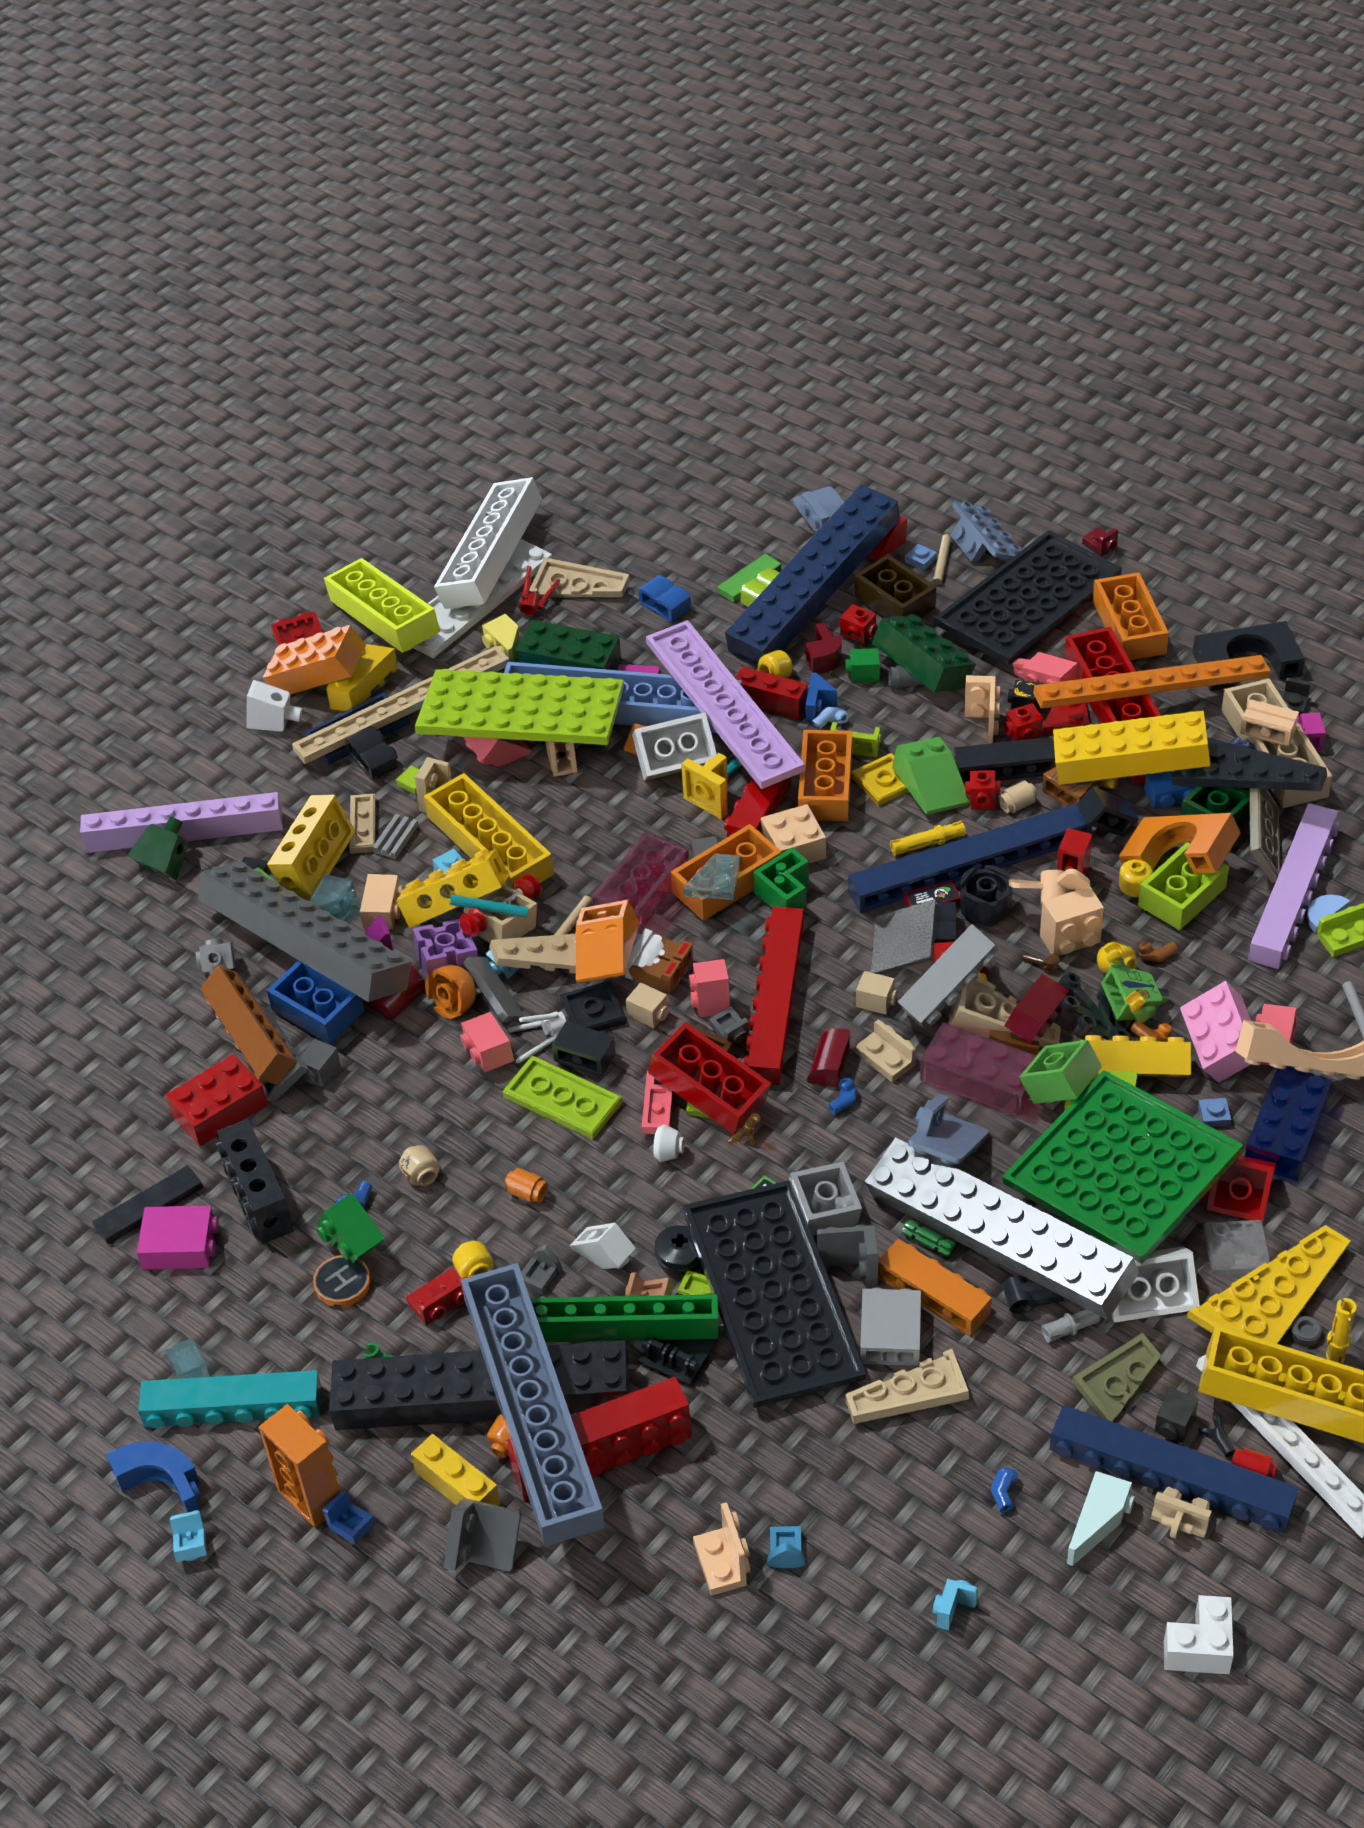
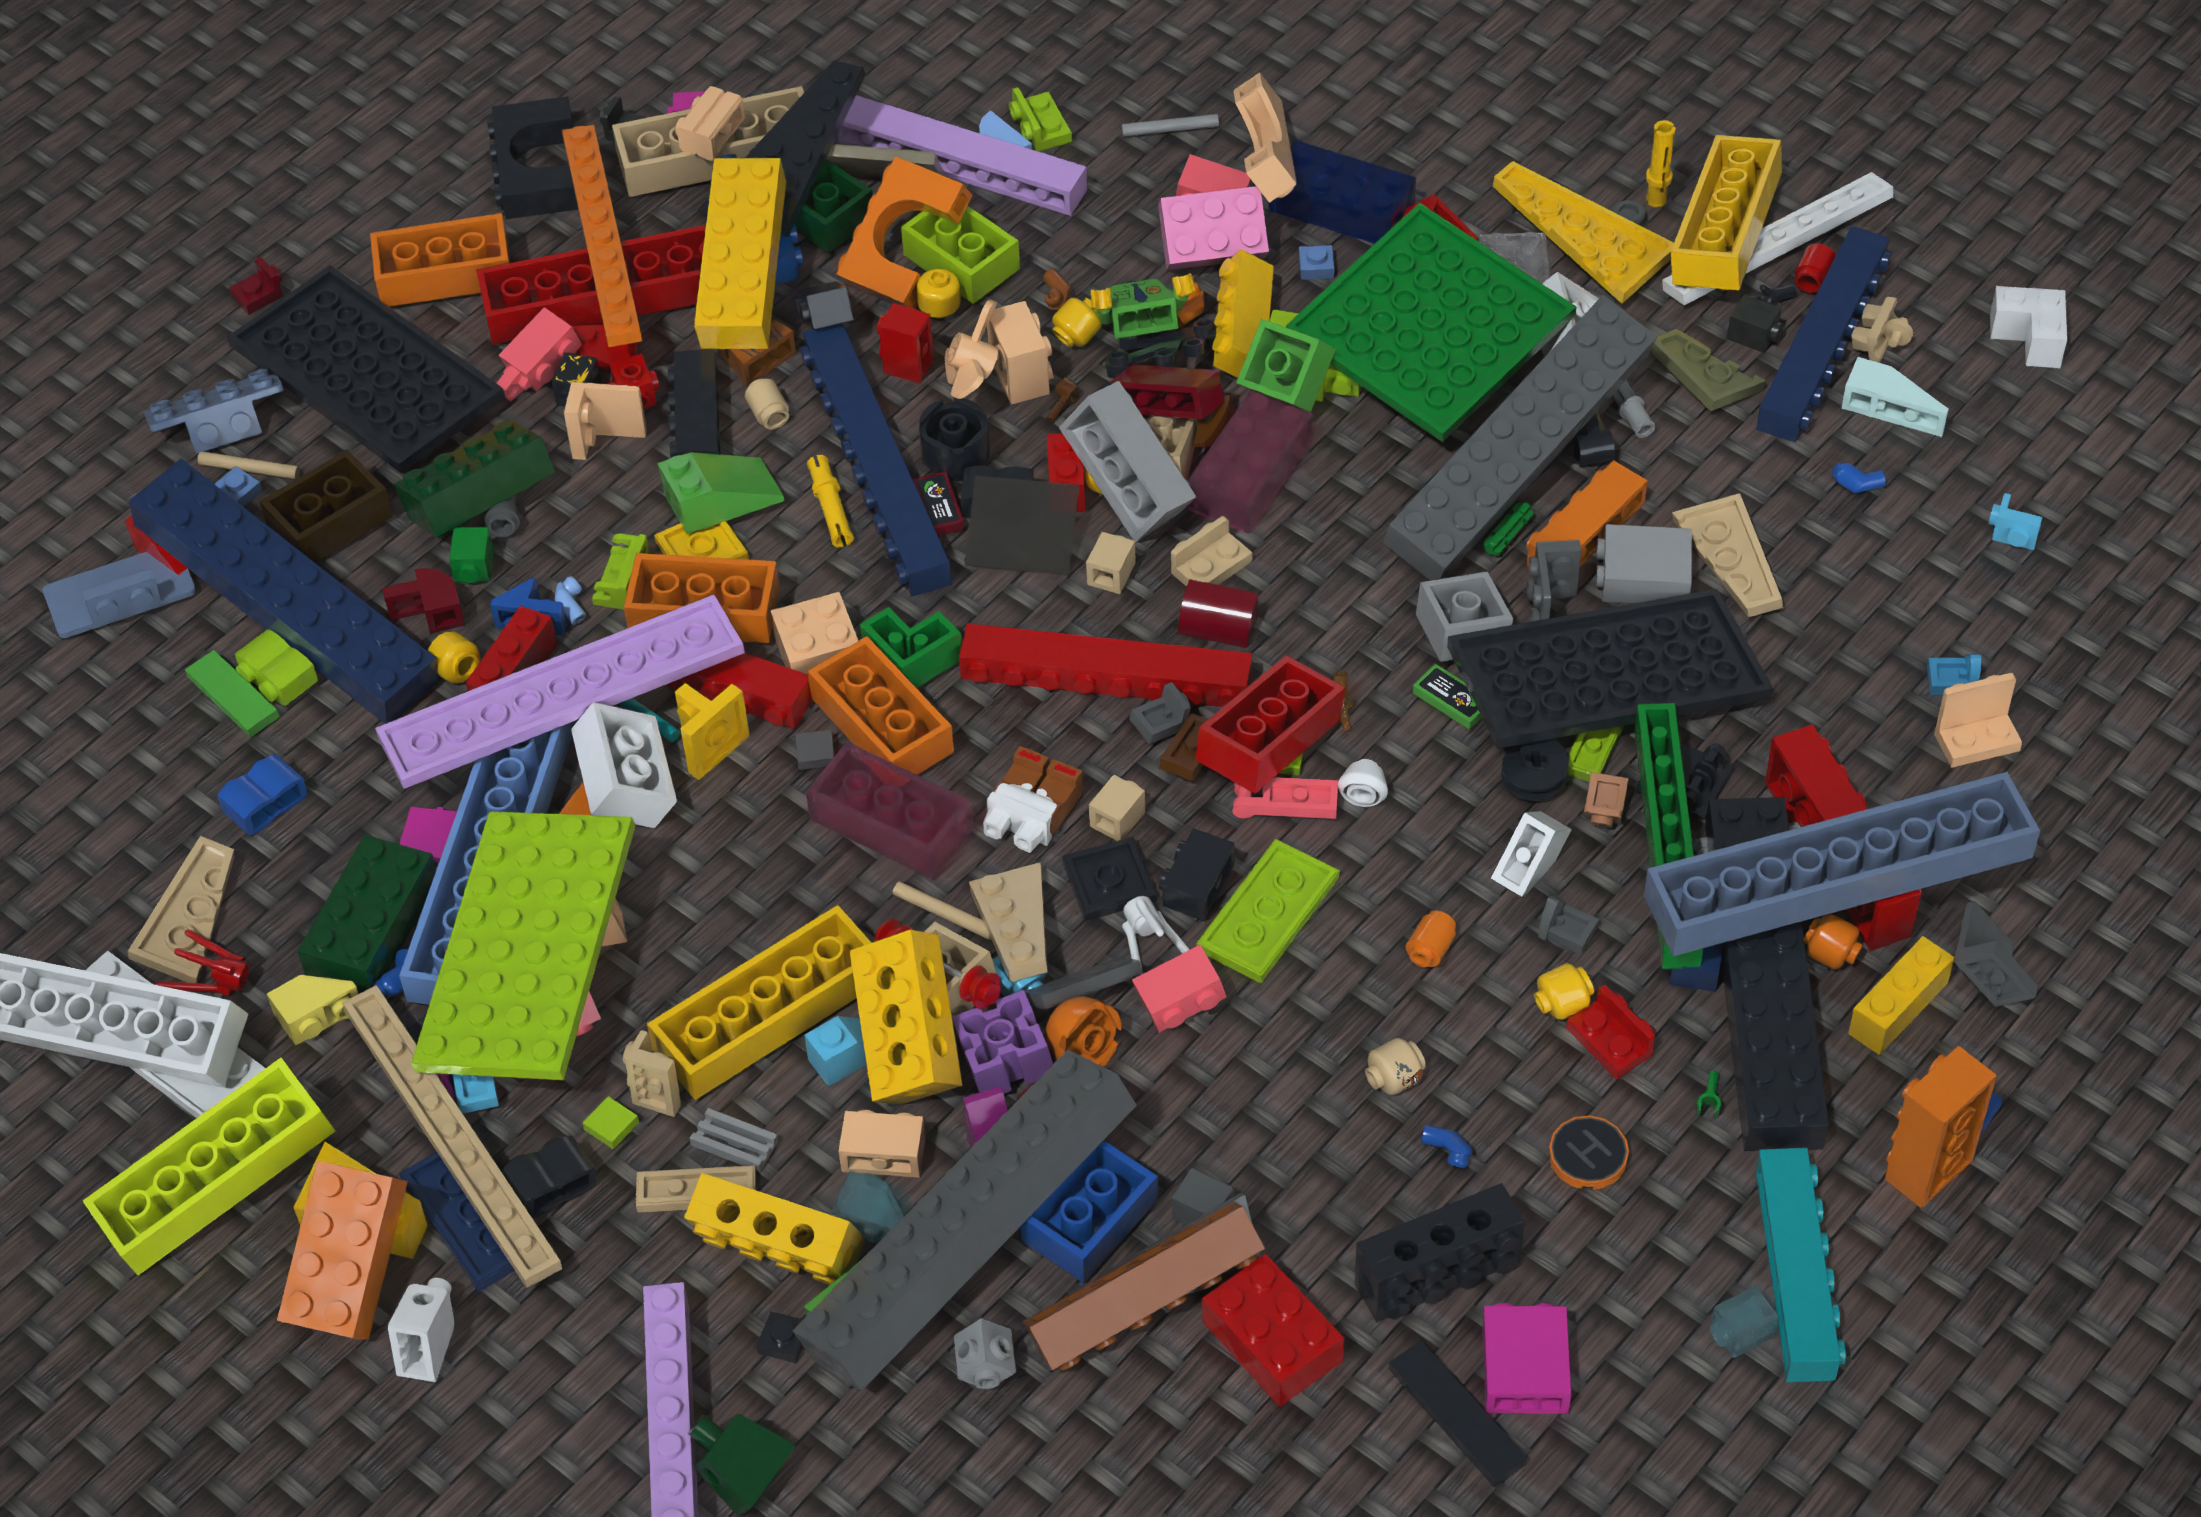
camera: 90 degrees left, 5 degrees up
blue arch [106,1441,201,1512] -> none
medium azure bracket [170,1510,207,1562] -> none
red bracket [271,612,323,646] -> none
green brick [316,1193,385,1264] -> none
teal bar [450,895,528,917] -> none
orange slope [576,900,640,983] -> none
clear light blue wing [684,854,740,900] -> none
coral brick [689,959,730,1018] -> none
blue arm [828,1078,857,1115] -> none
red brick [840,604,878,644] -> none
sand blue bracket [908,1093,989,1165] -> none
red brick [965,770,1000,810] -> none

